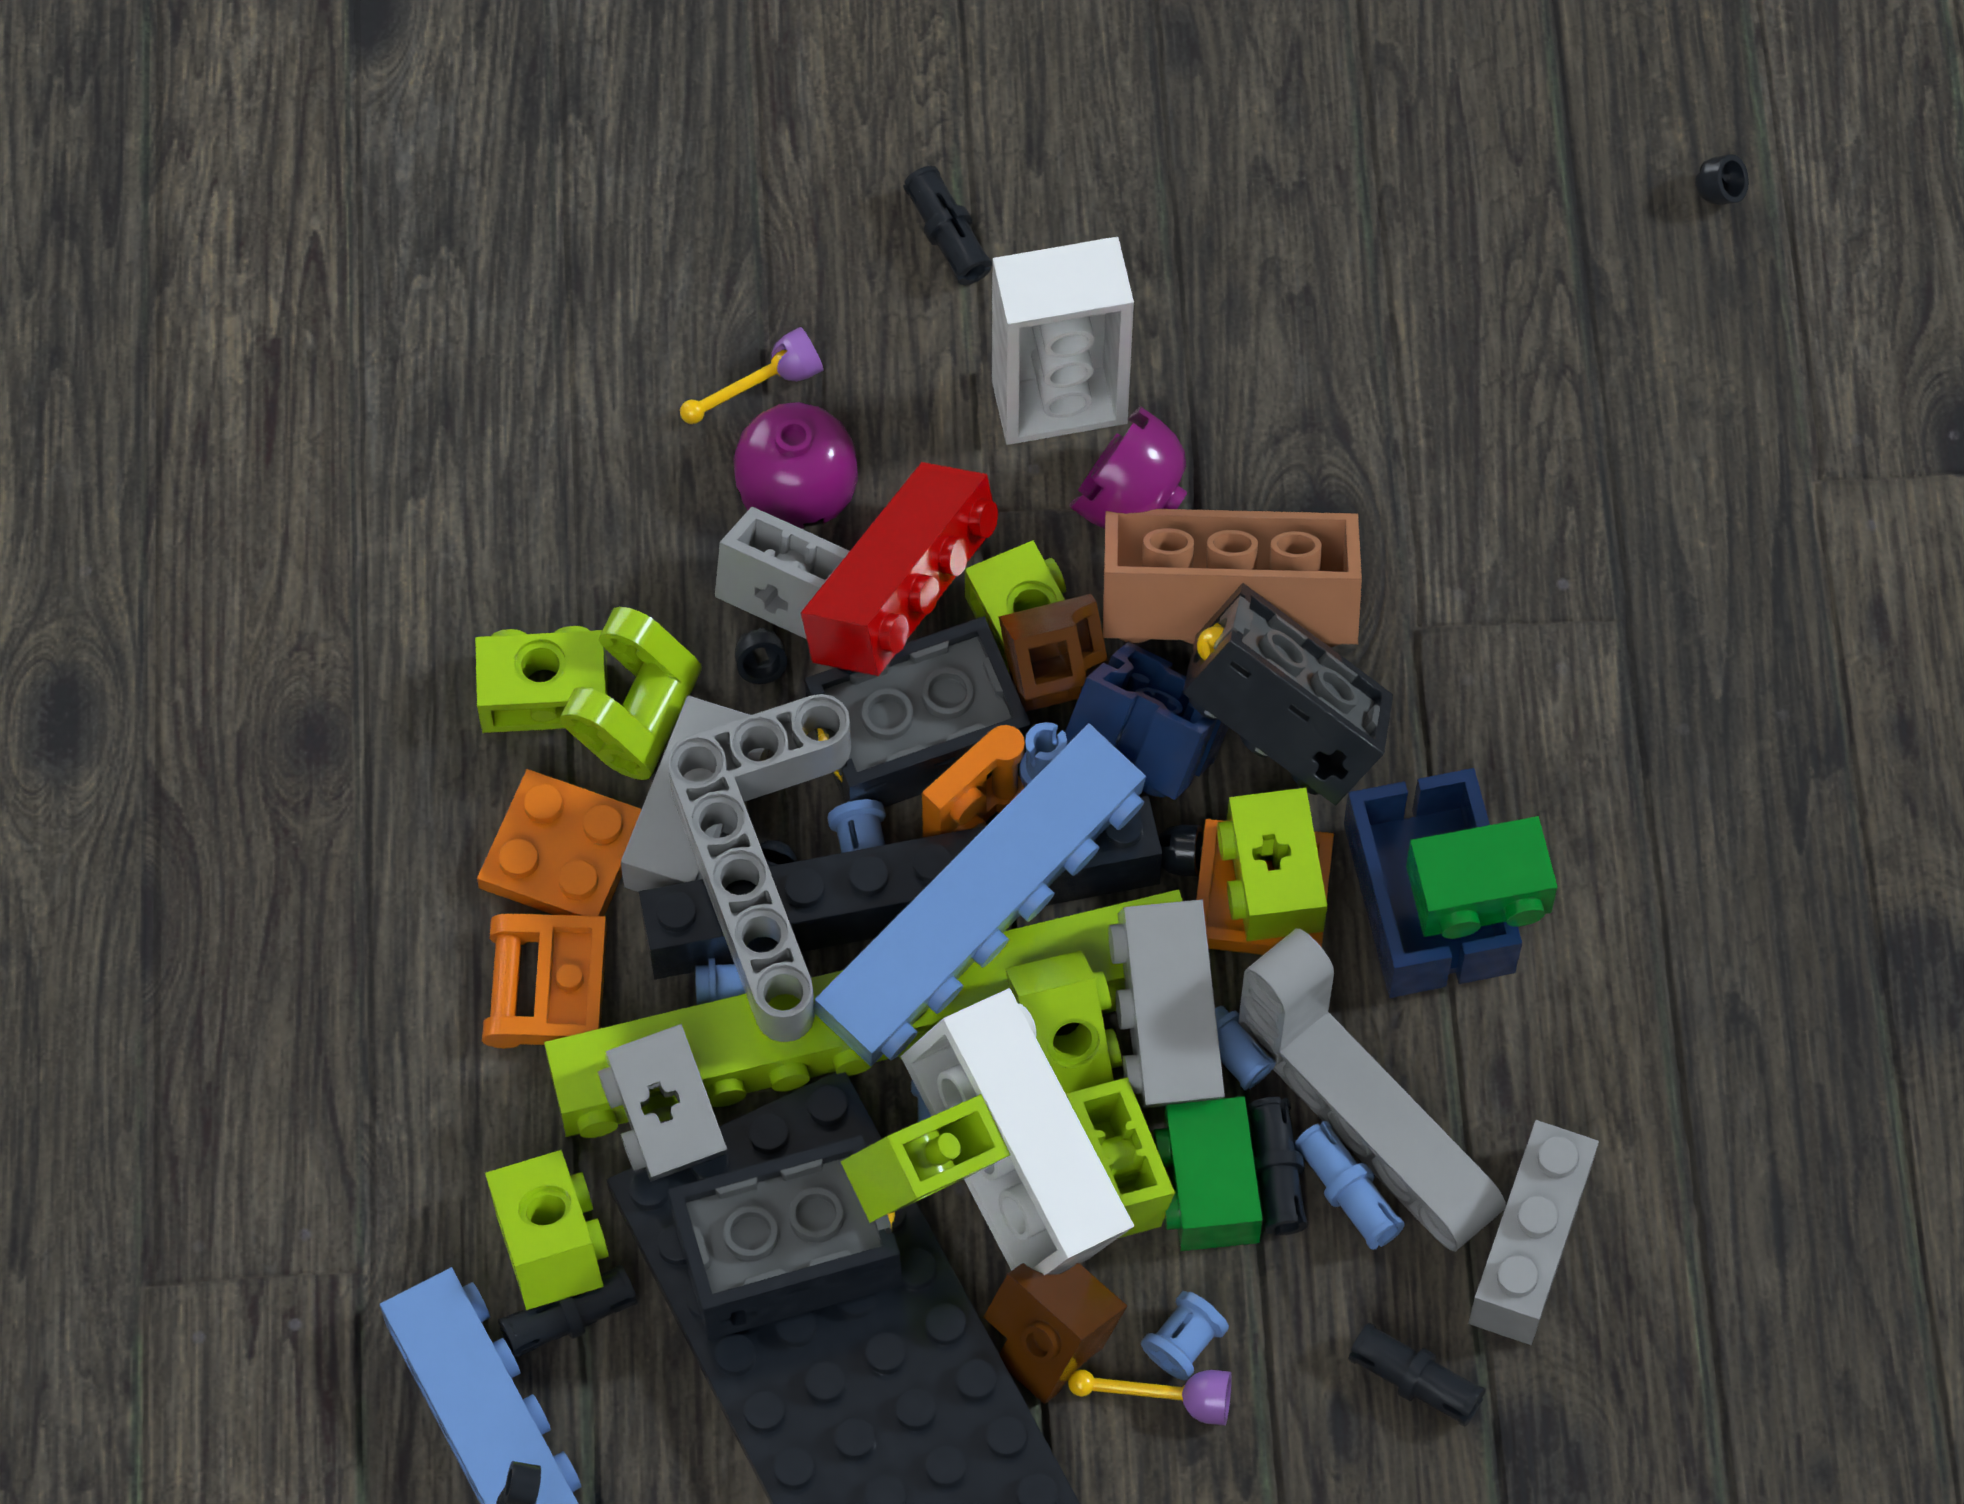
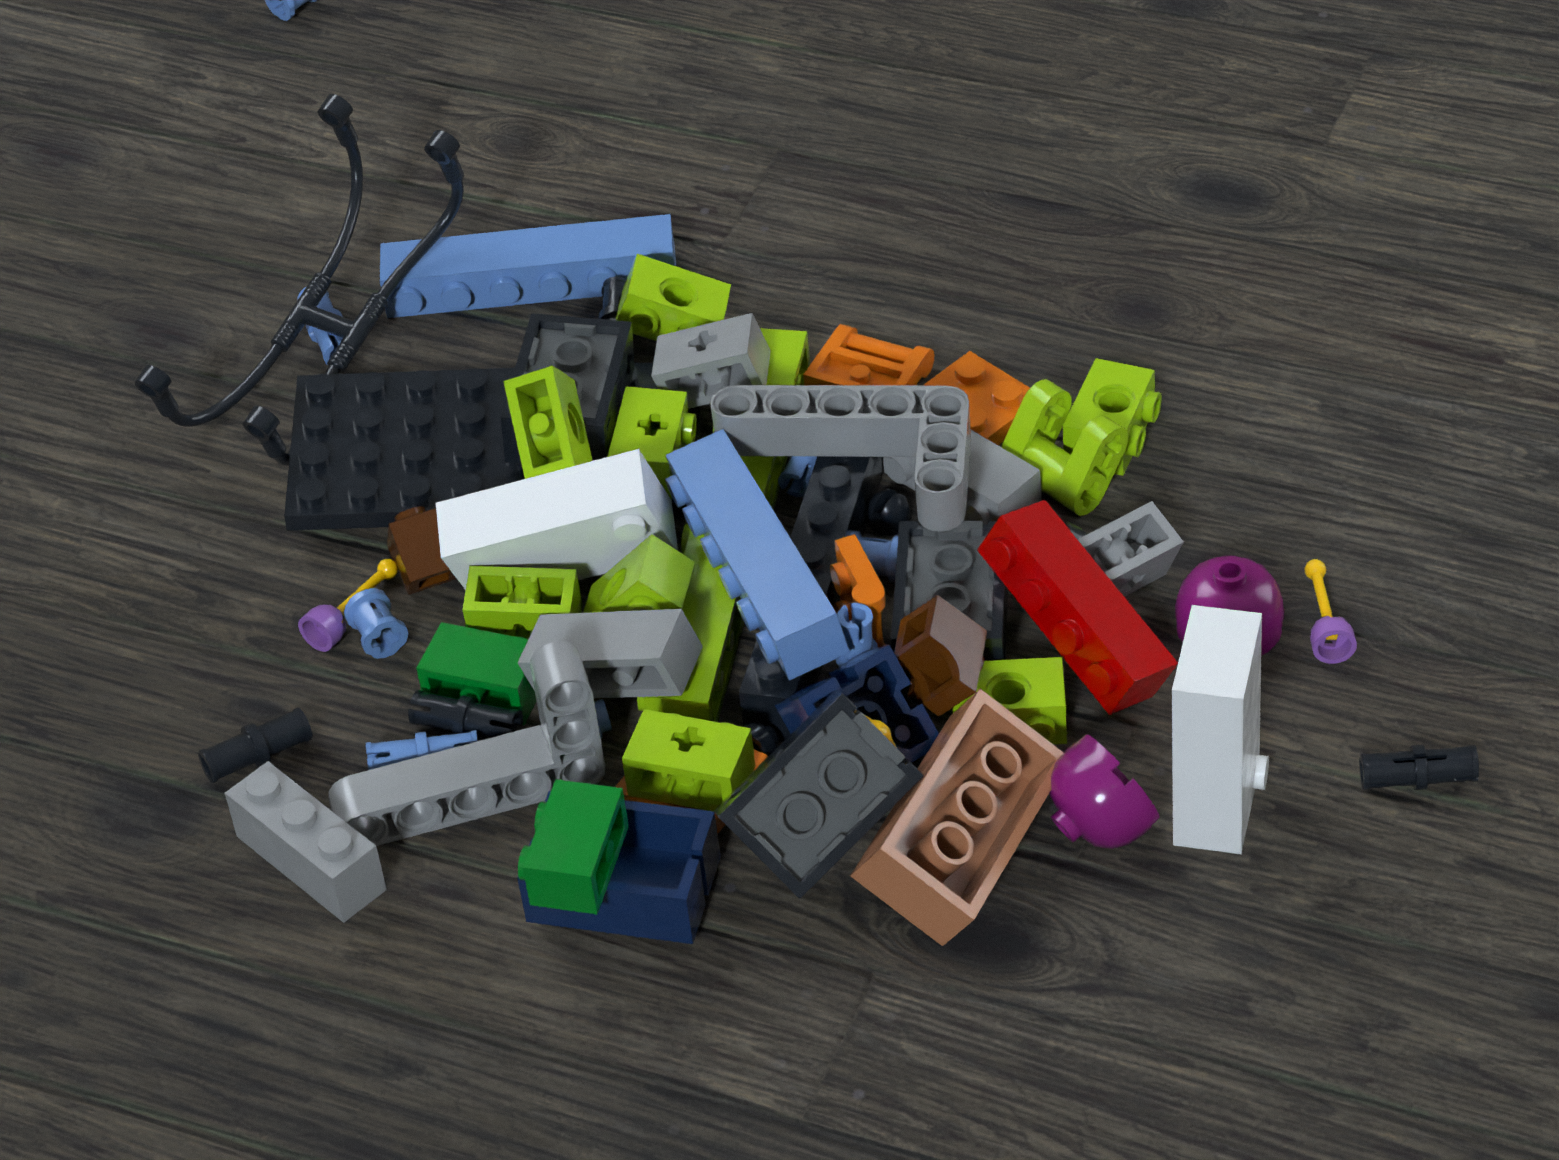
camera: 120 degrees right, 20 degrees down
none -> lime brick [607,387,697,501]

